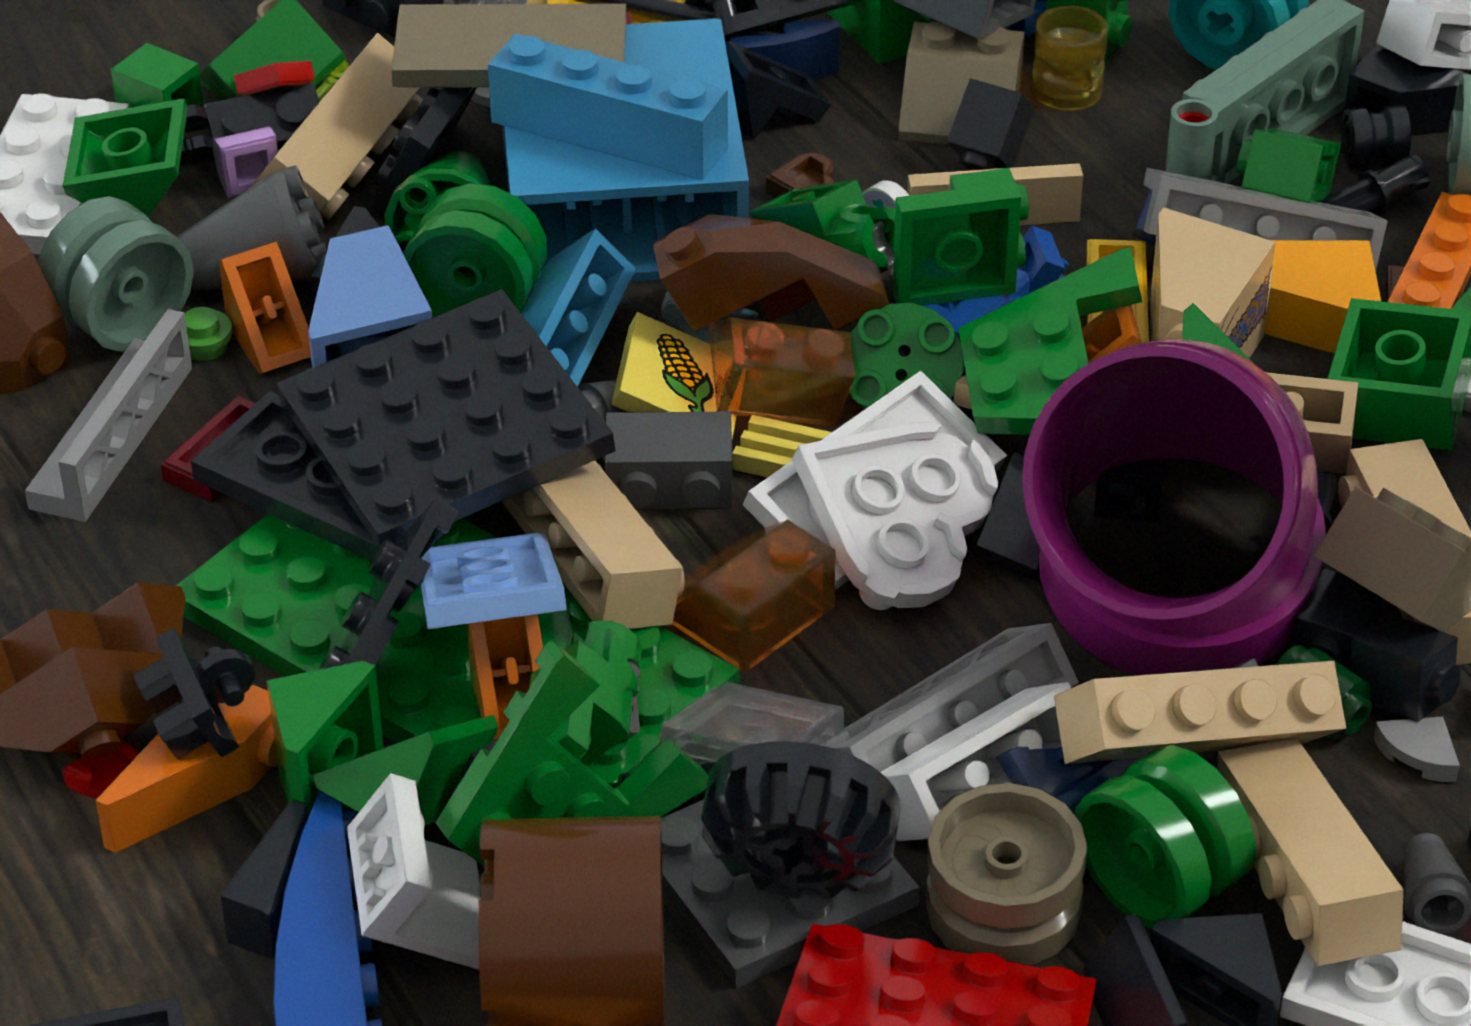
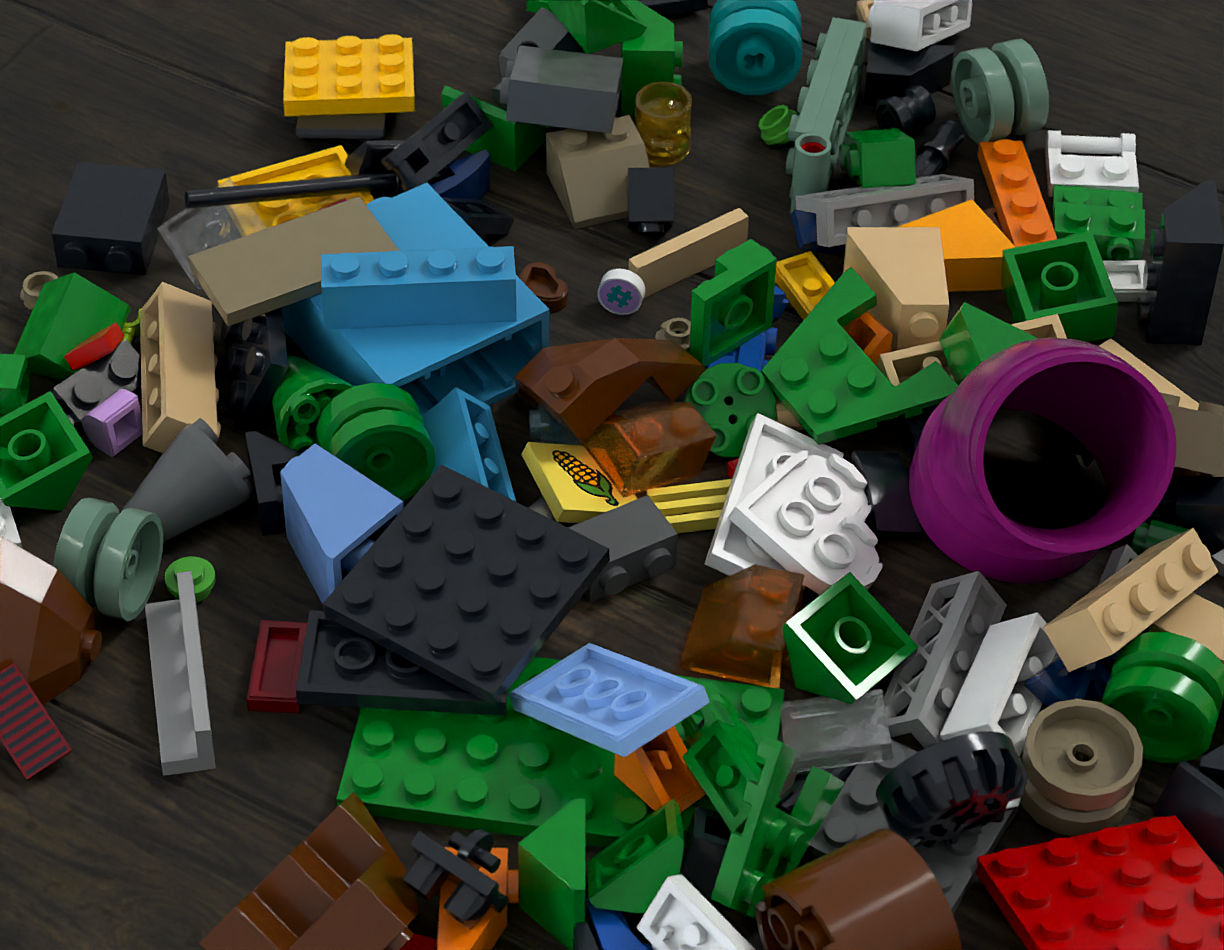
camera: 30 degrees left, 5 degrees up
orange slope [219,241,311,375] -> none
black wing [318,498,459,670] -> none
tan brick [501,461,685,629] -> none
green plate [750,180,895,273] -> none
none -> green slope [782,572,919,704]

